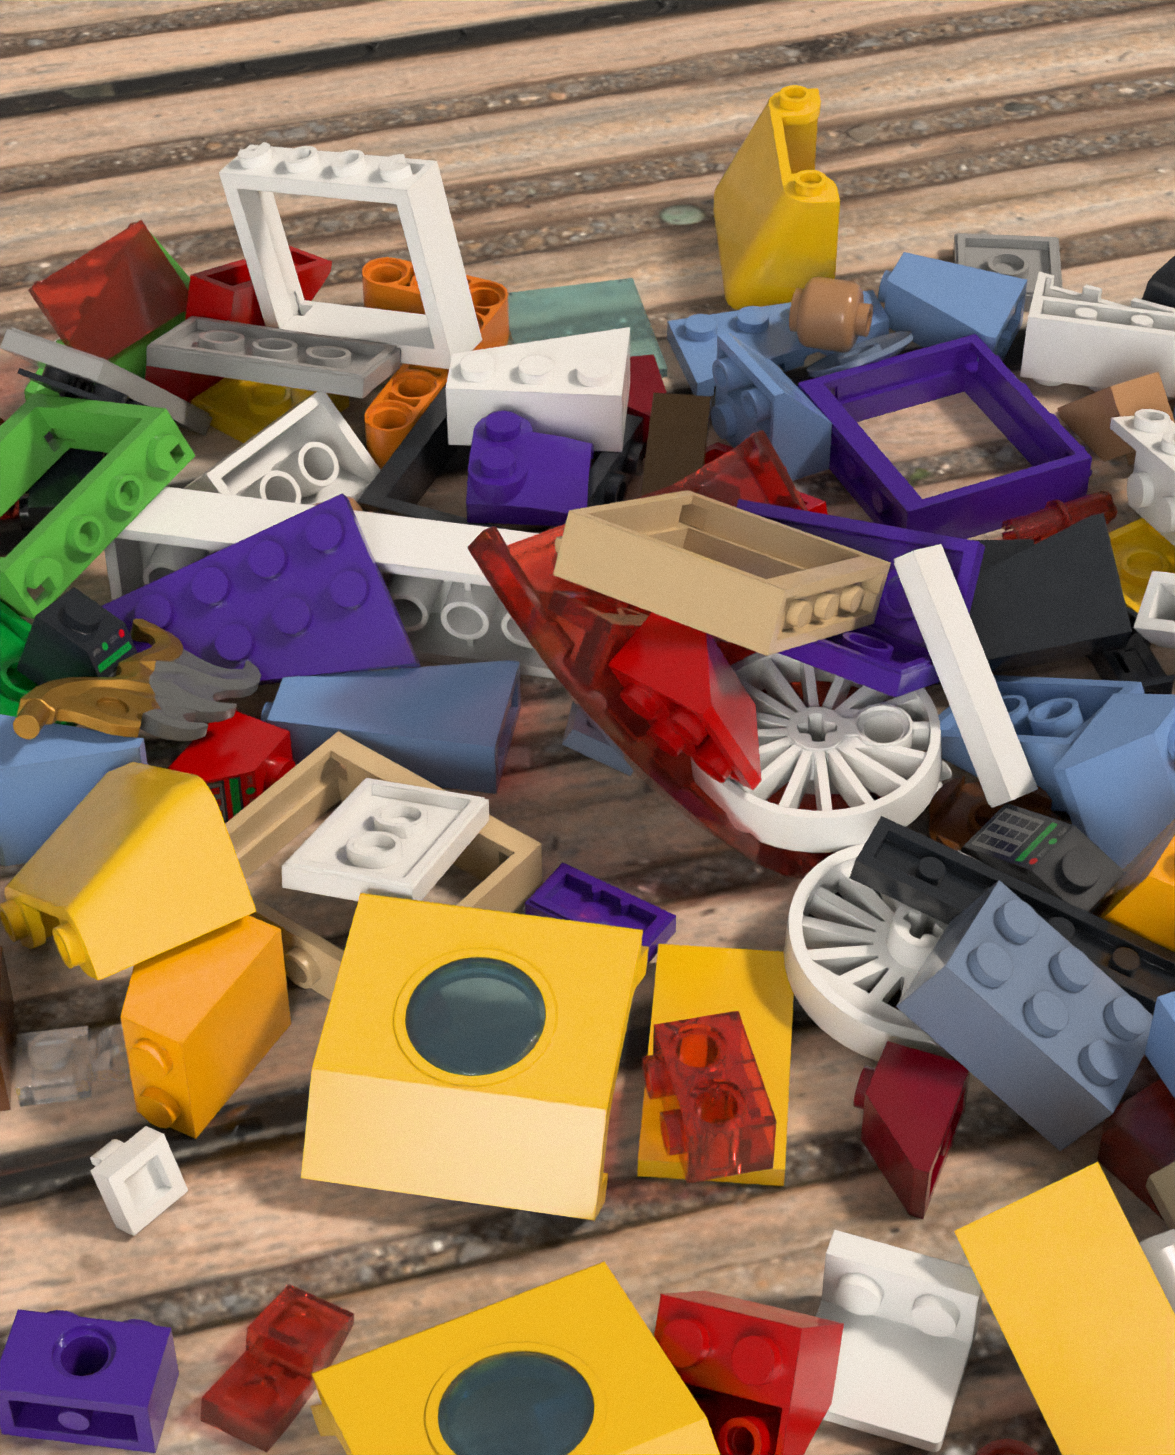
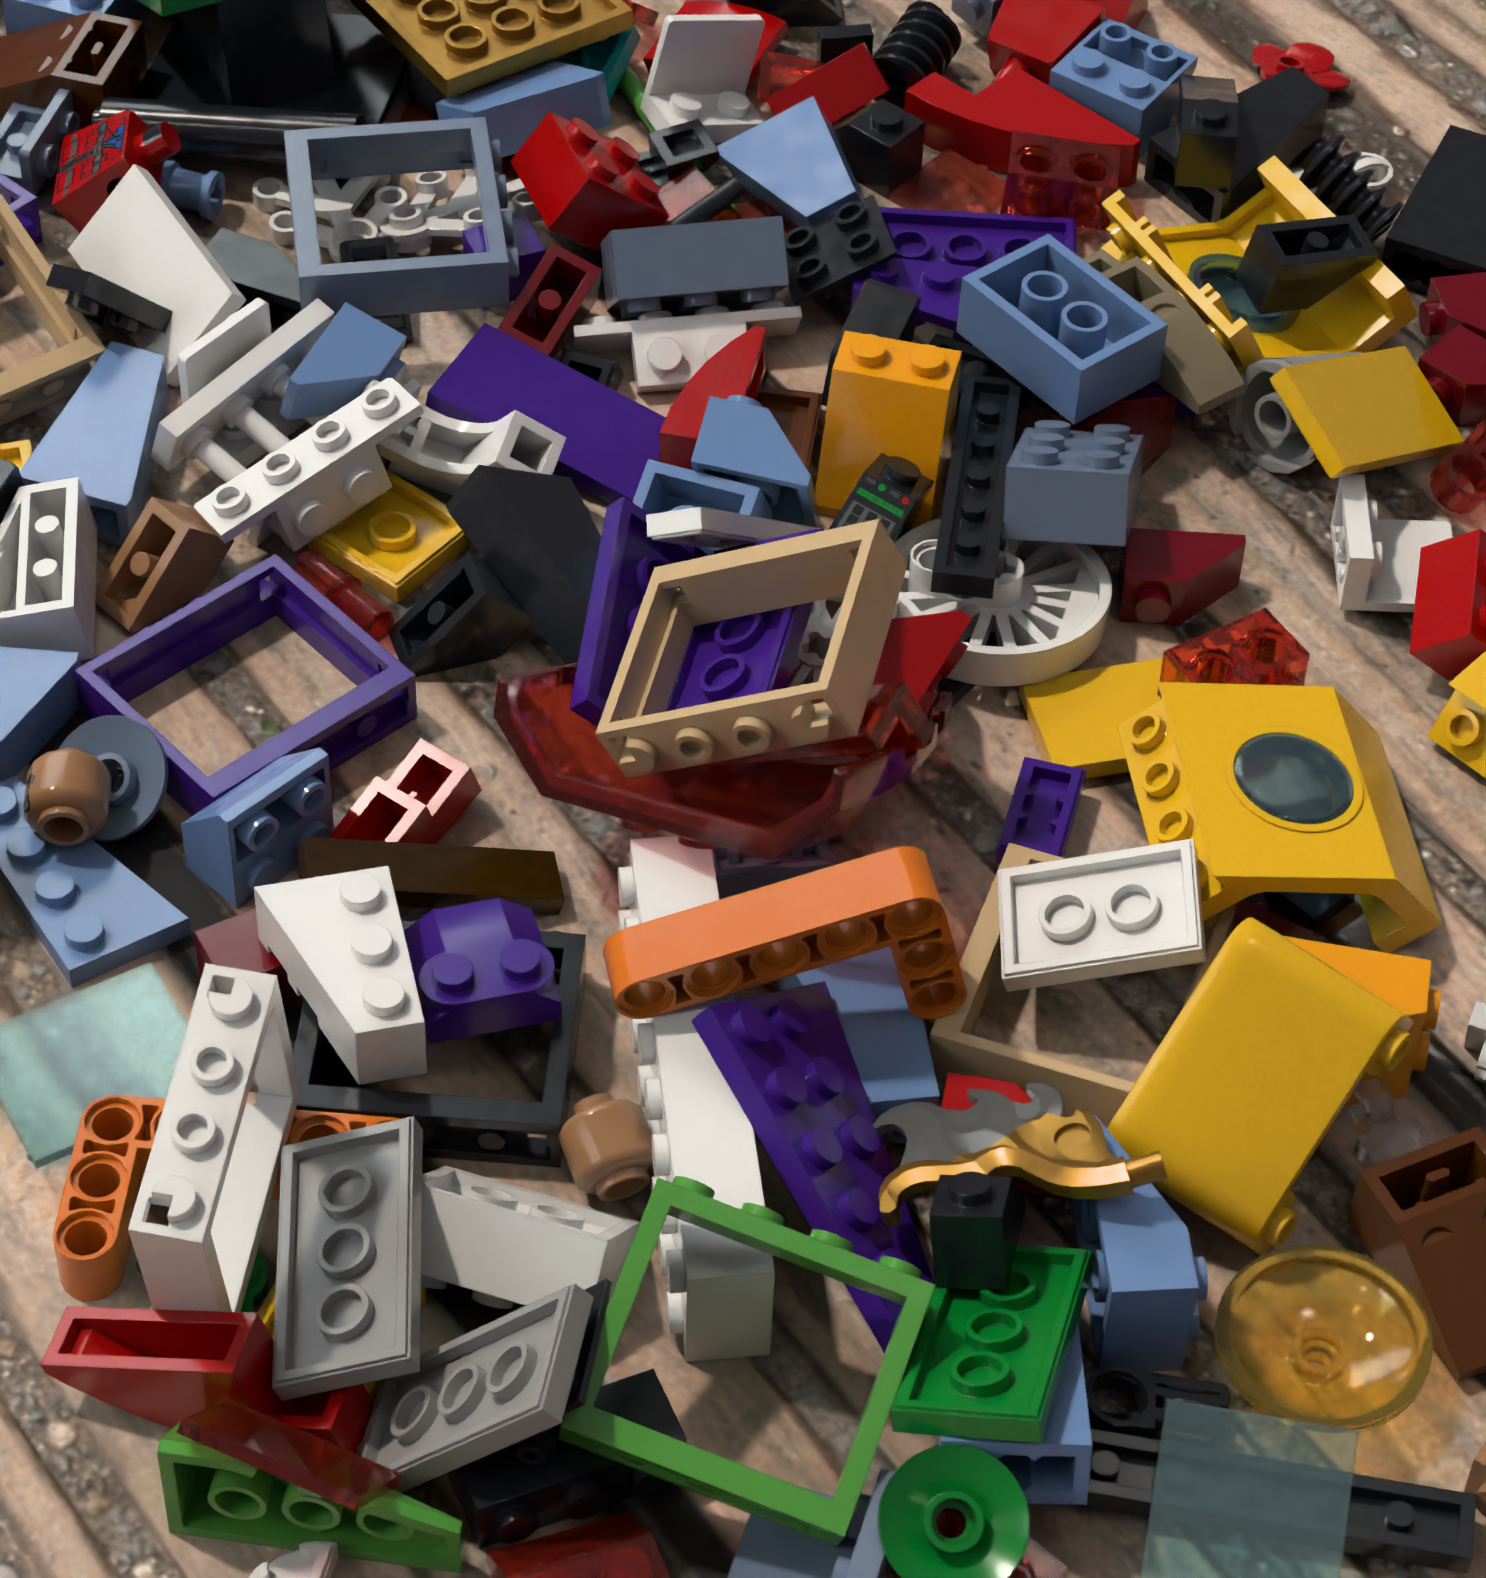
camera: 110 degrees left, 5 degrees up
none -> orange beam [603,846,967,1019]

